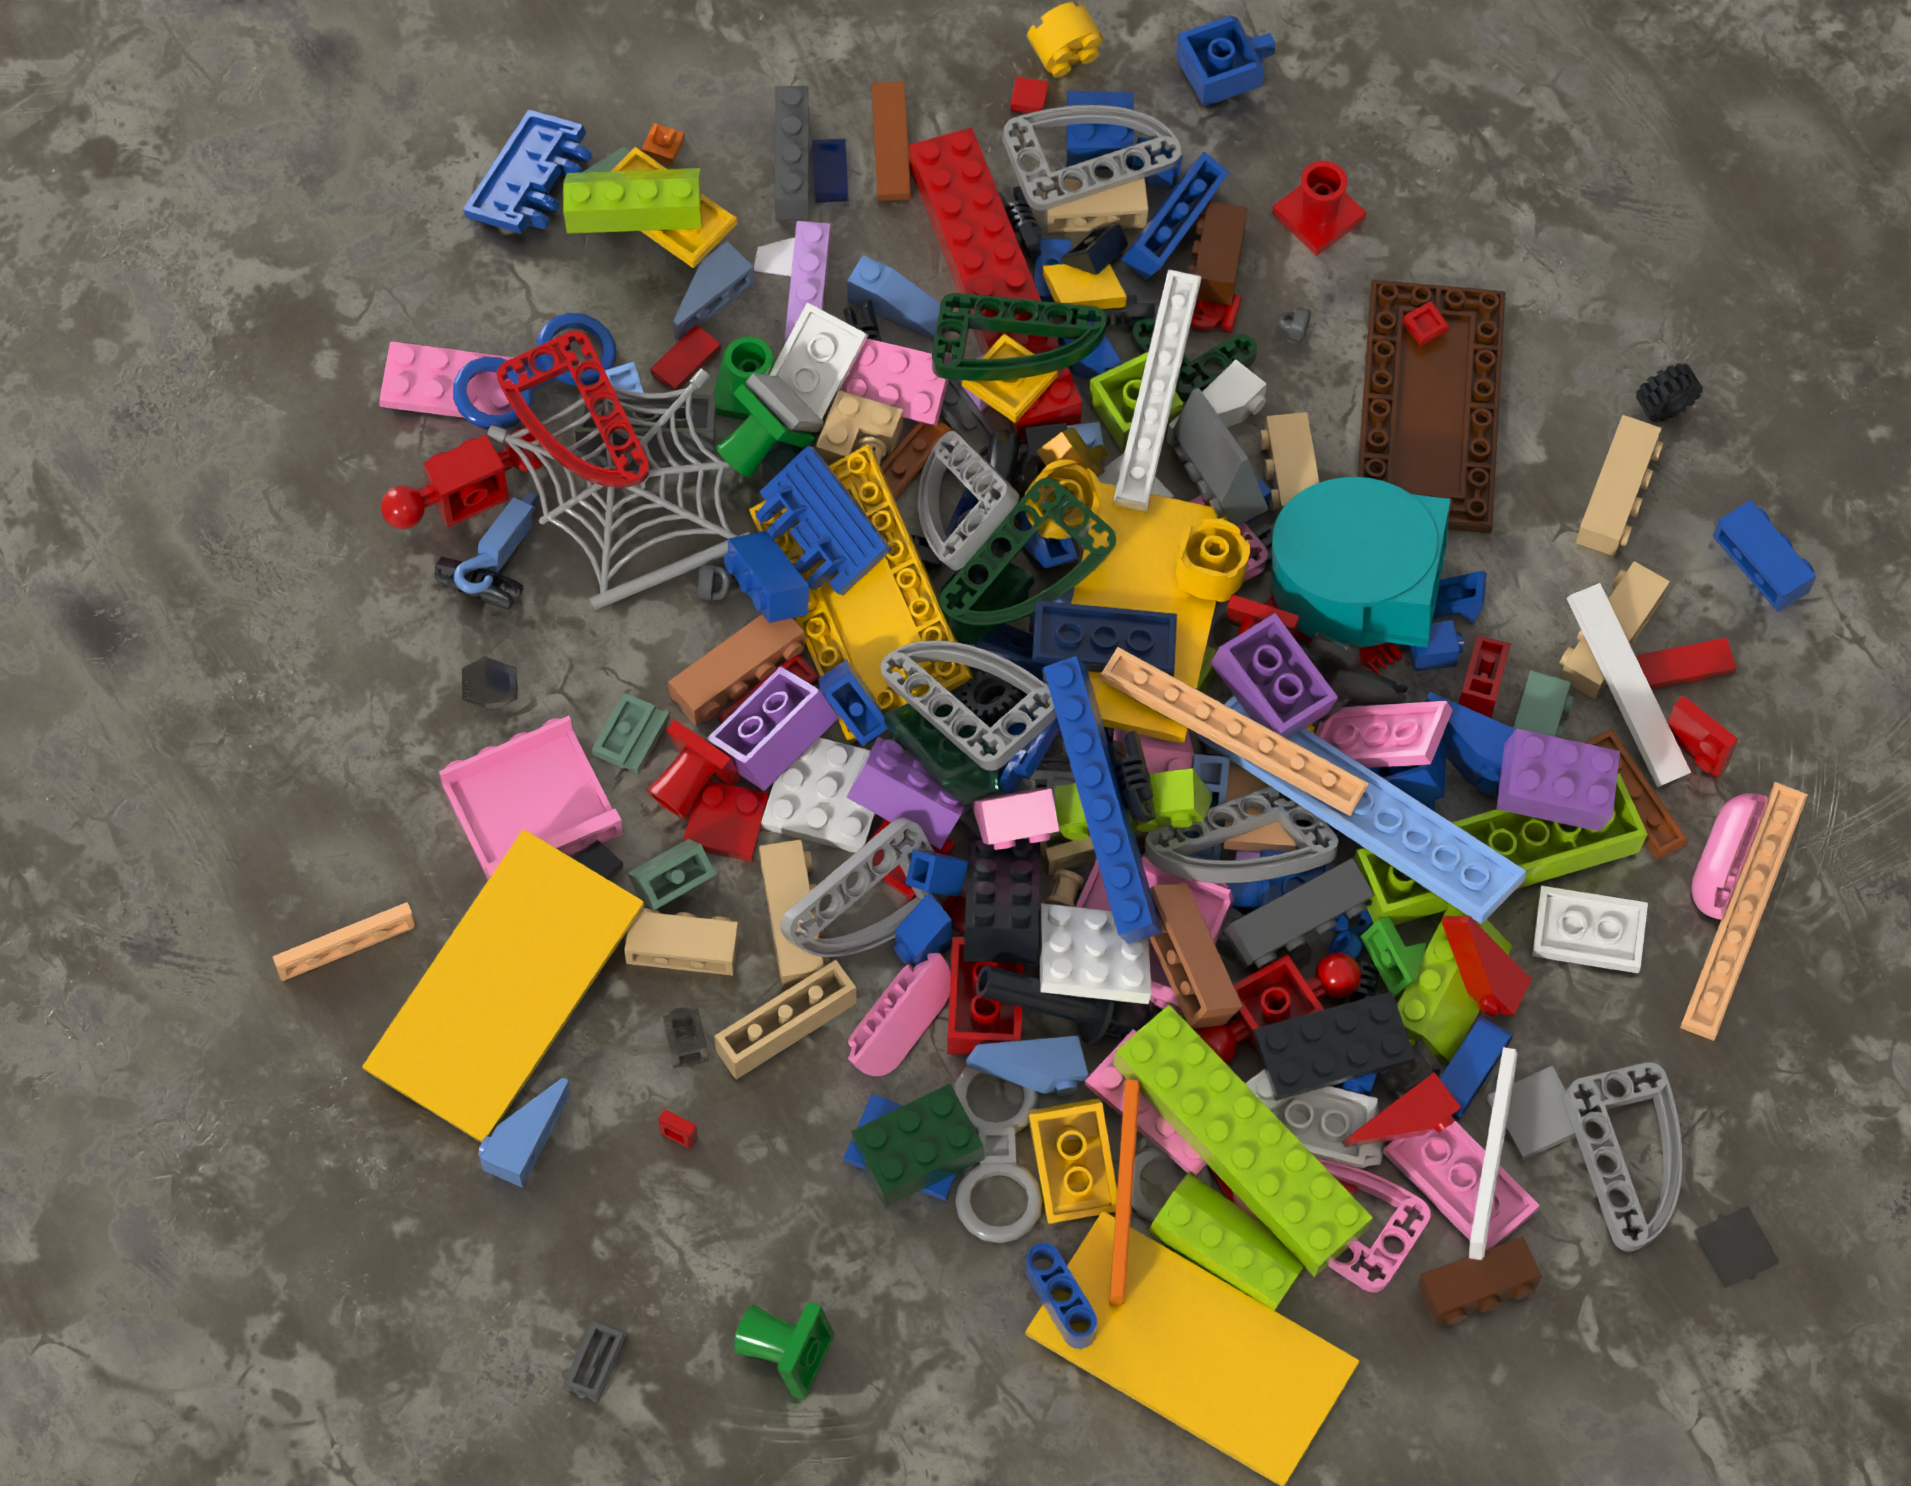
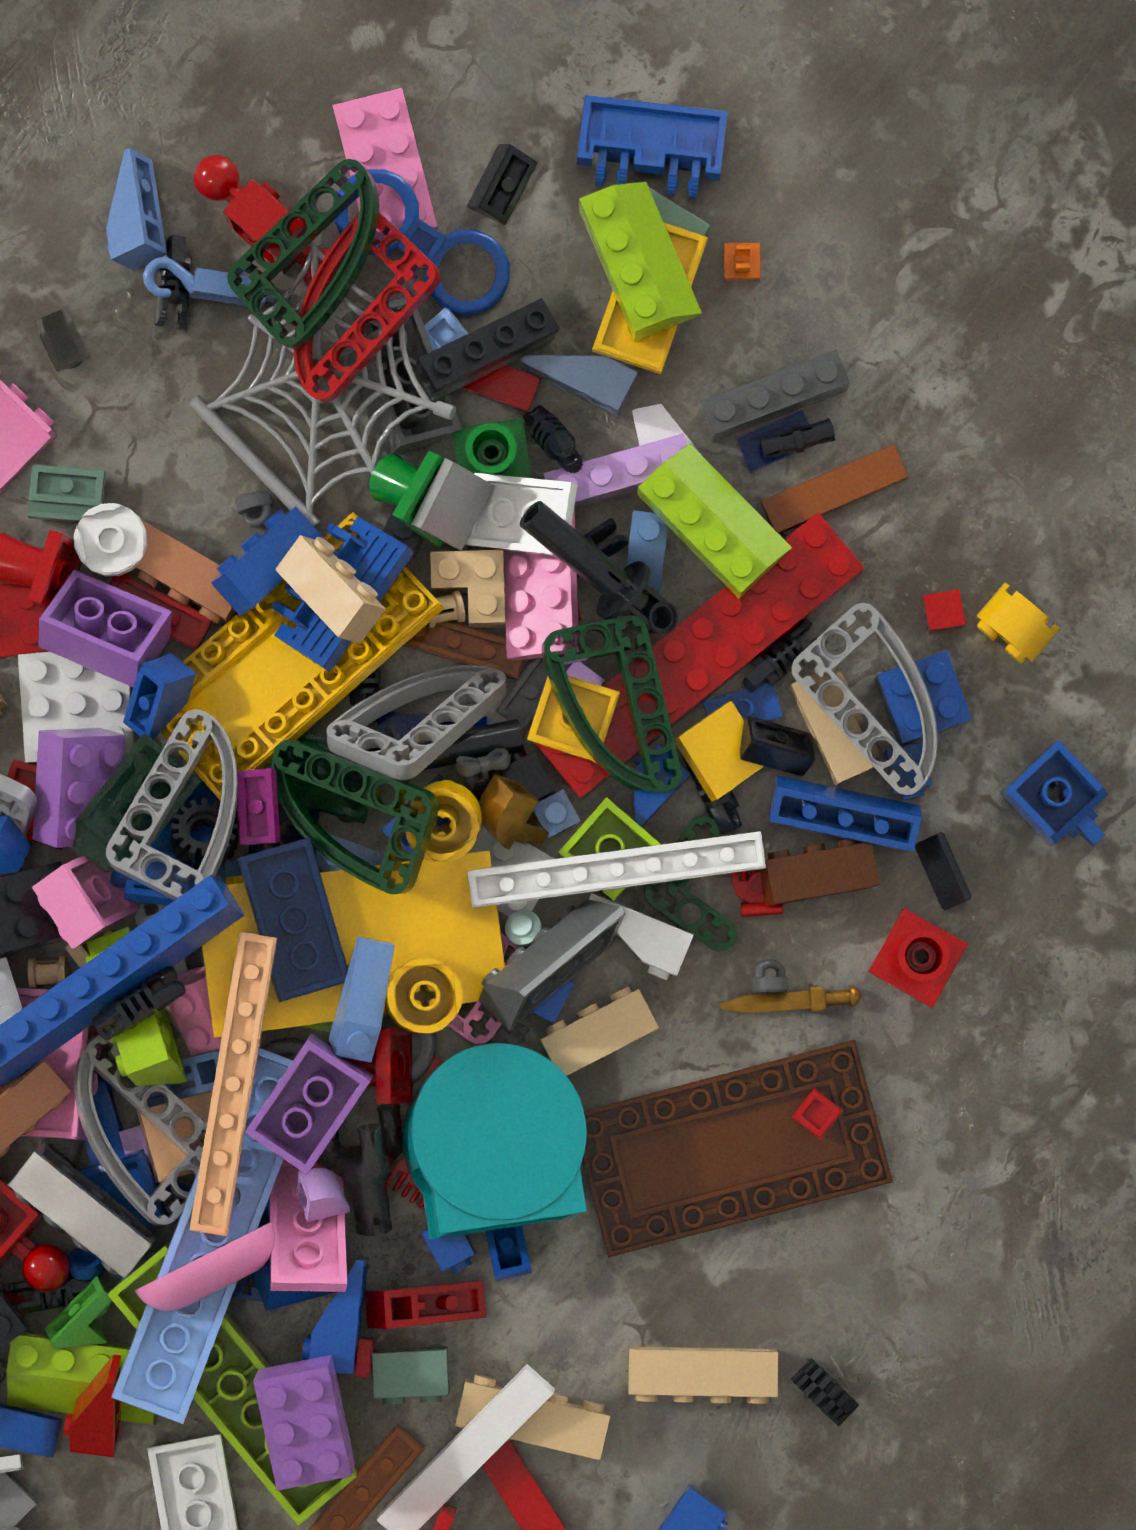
camera: 75 degrees right, 20 degrees up
none -> white tile [74,503,148,577]
none -> medium blue slope [106,148,167,271]
none -> bright pink brick [135,1222,275,1311]
none -> dark green beam [227,159,379,349]
none -> magenta plate [237,768,280,846]
none -> tan brick [275,535,386,643]
none -> lavender brick [296,1168,350,1222]
none -> medium blue slope [328,936,394,1063]
none -> black piece [413,298,560,402]
none -> dark grey piece [455,748,511,779]
none -> black slope [467,144,538,225]
none -> light aqua plate [505,910,542,946]
none -> black piece [520,501,678,634]
none -> black hinge [523,405,583,473]
none -> lime slope [637,443,792,599]
none -> pearl gold sword [719,985,861,1013]
none -> black pin [759,418,836,460]
none -> black slope [915,832,972,910]

